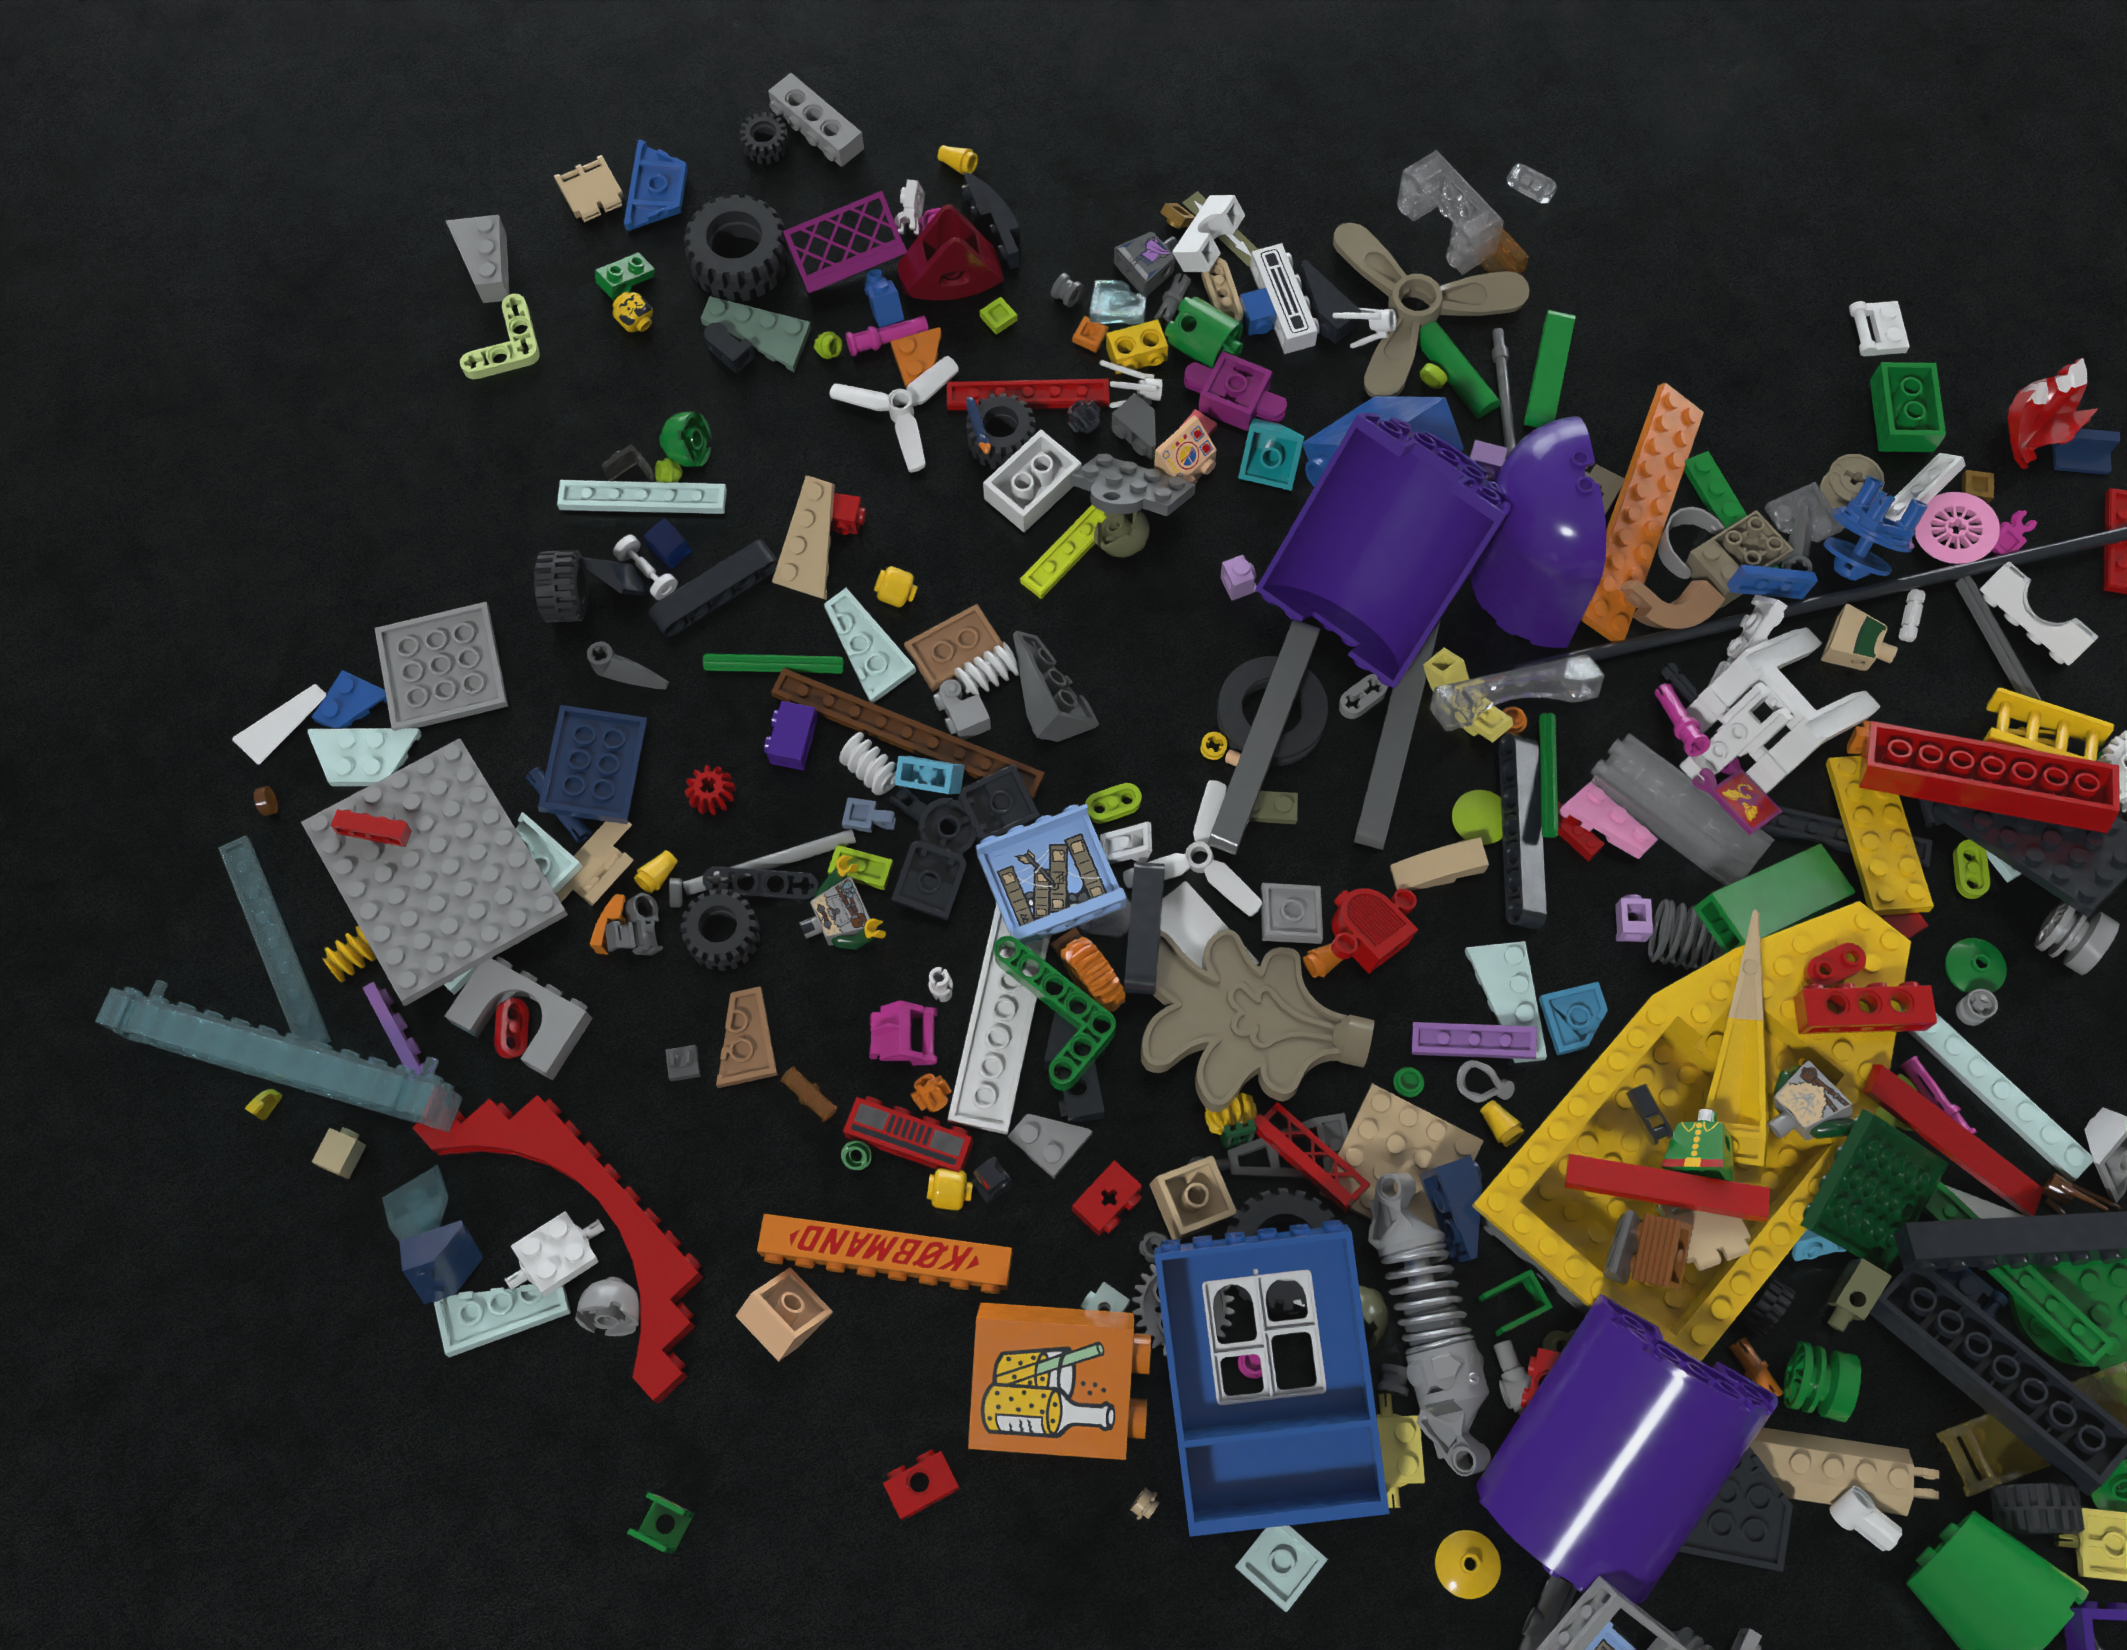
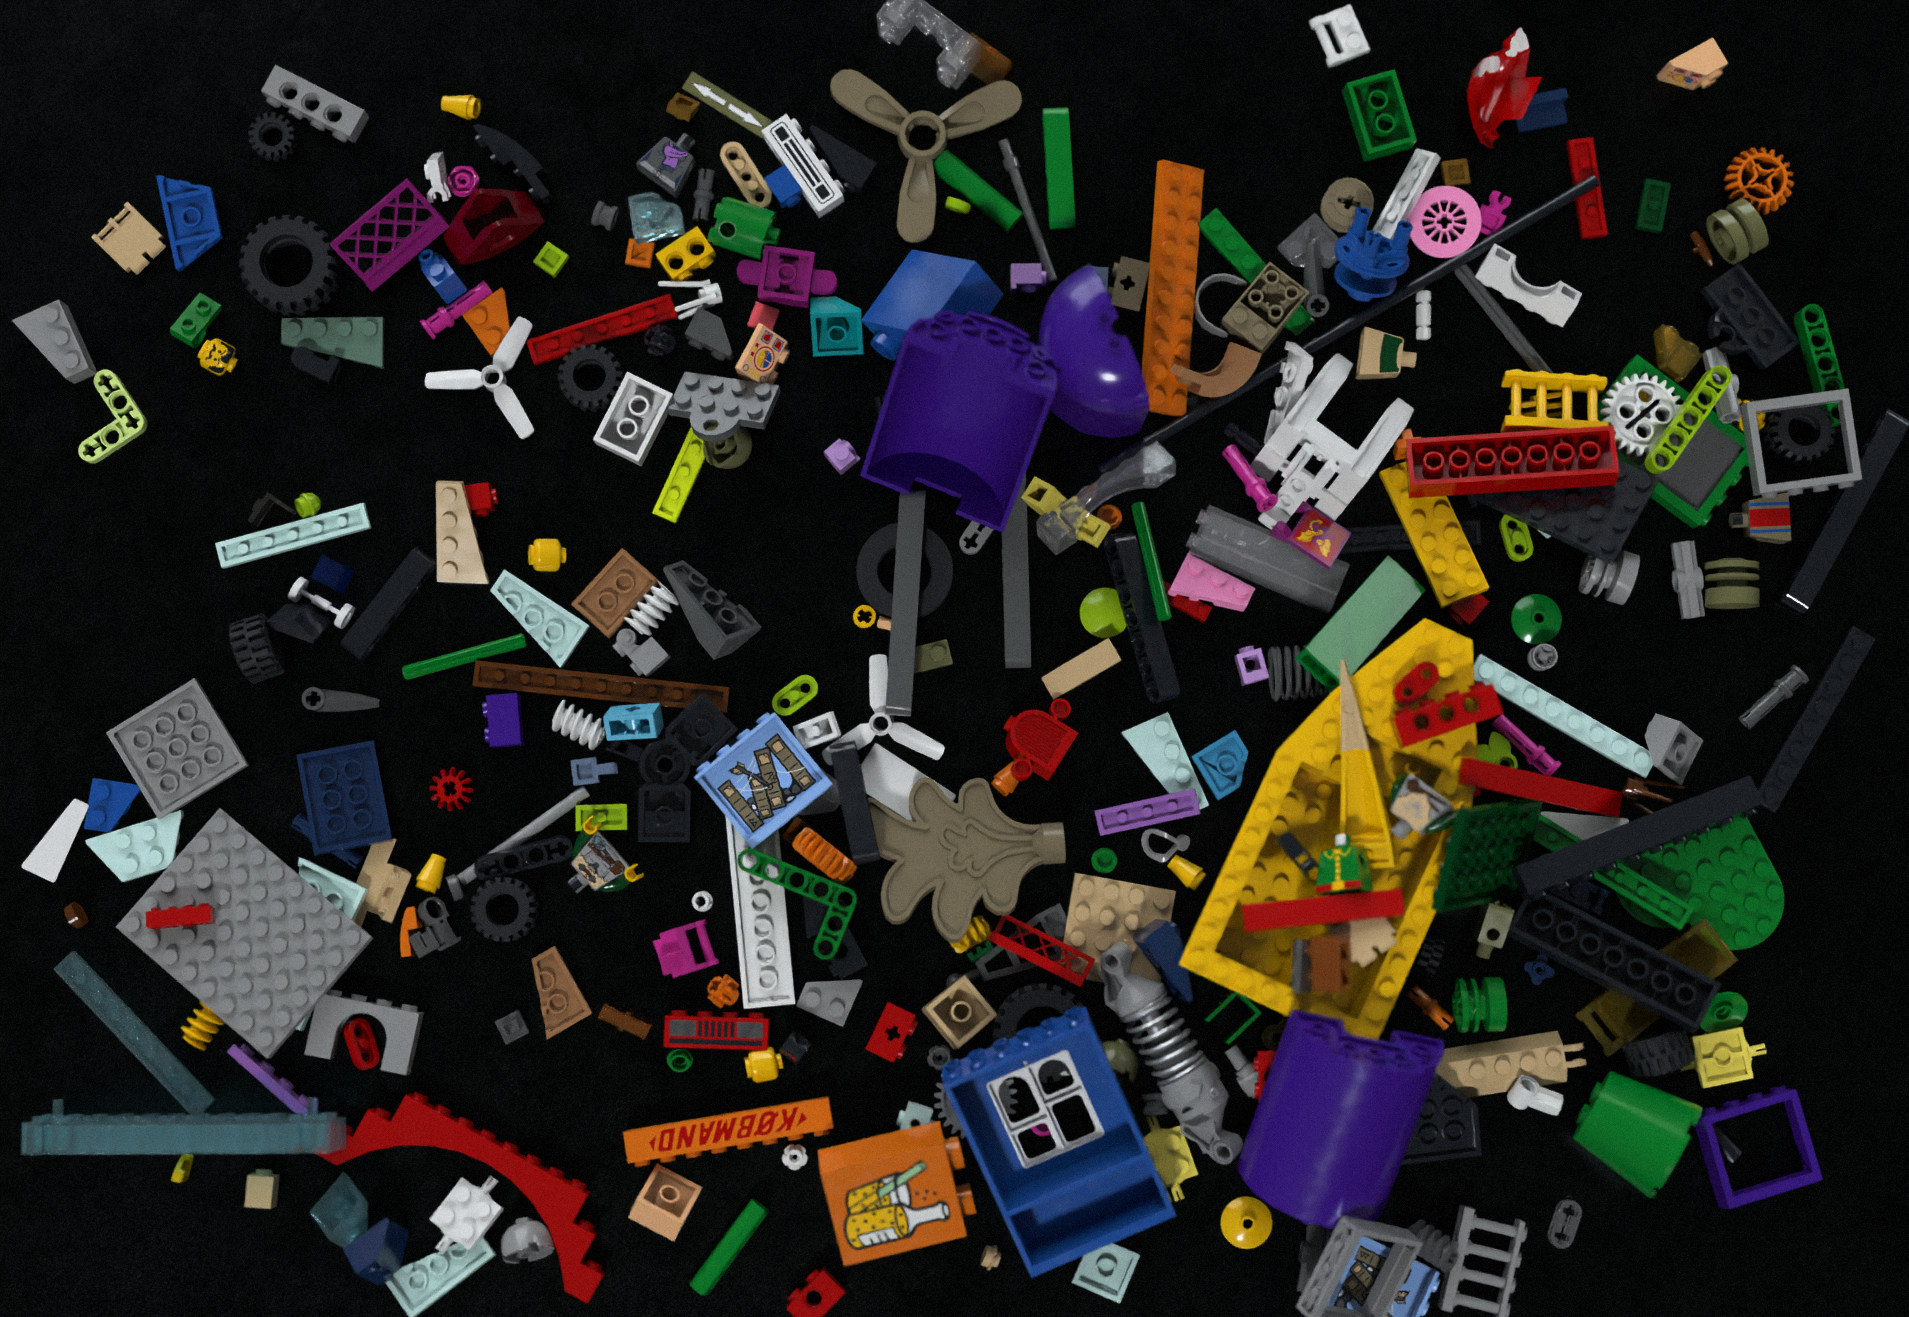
camera: 25 degrees left, 15 degrees up
green cylinder [660,411,711,467] -> none
lime plate [814,331,842,359] -> none
dark blue piece [966,396,991,454] -> none
white arch [1172,195,1245,272] -> none
light grey plate [1260,883,1323,944] -> none
white plant [1332,308,1397,348] -> none
blue plate [1727,565,1818,599] -> none
none -> green brick [689,1199,769,1296]
none -> white plate [782,1144,808,1170]
none -> dark blue plate [1524,954,1554,985]

